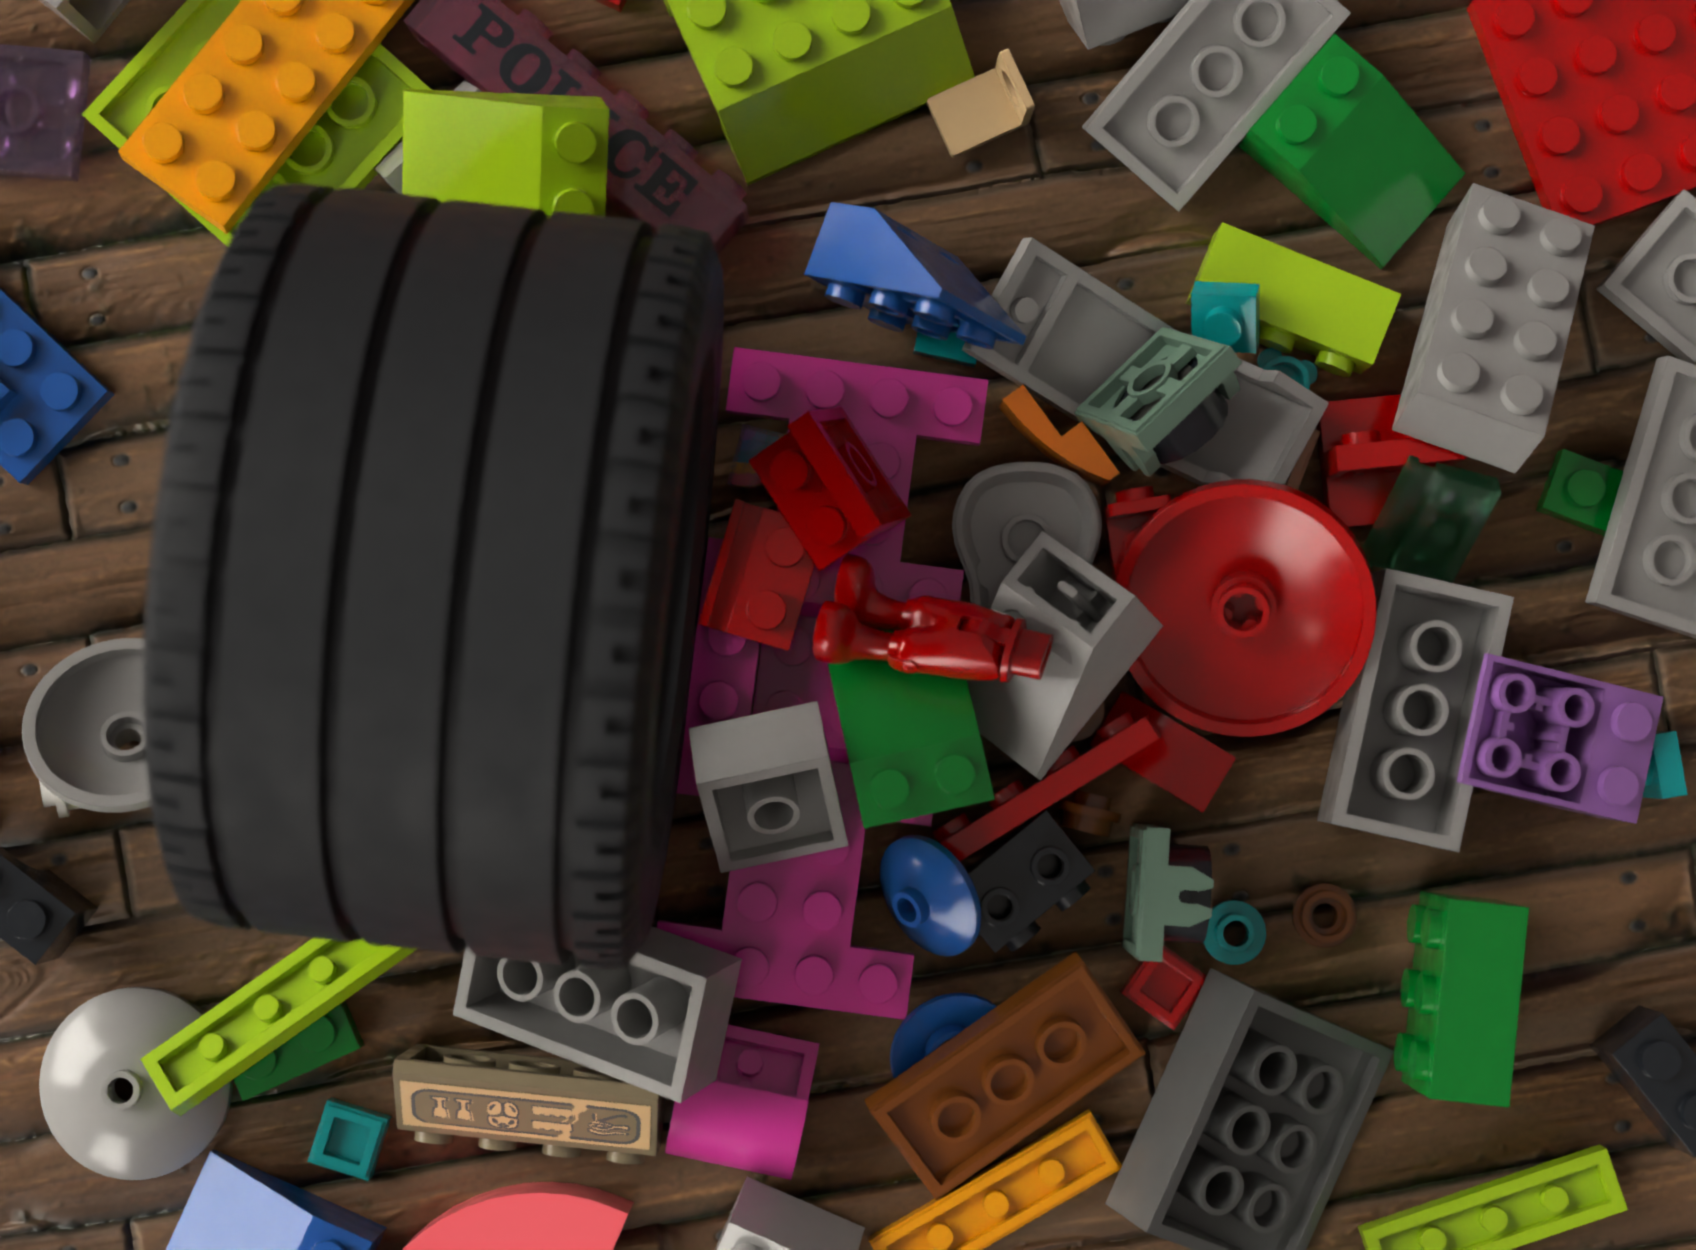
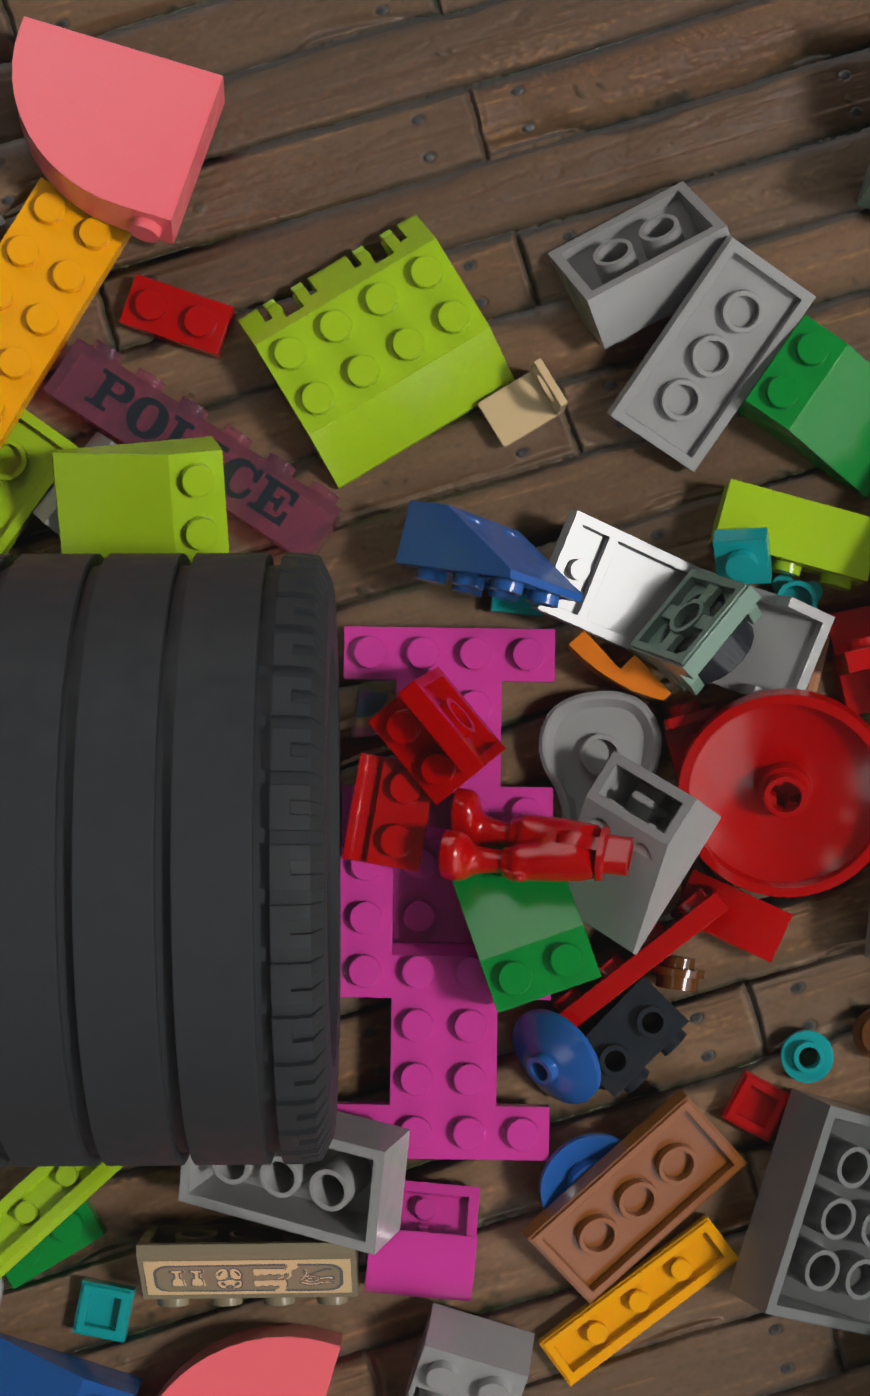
camera: 10 degrees left, 0 degrees up
light grey slope [688,701,849,873] -> none
sand green piece [1122,823,1214,962] -> none

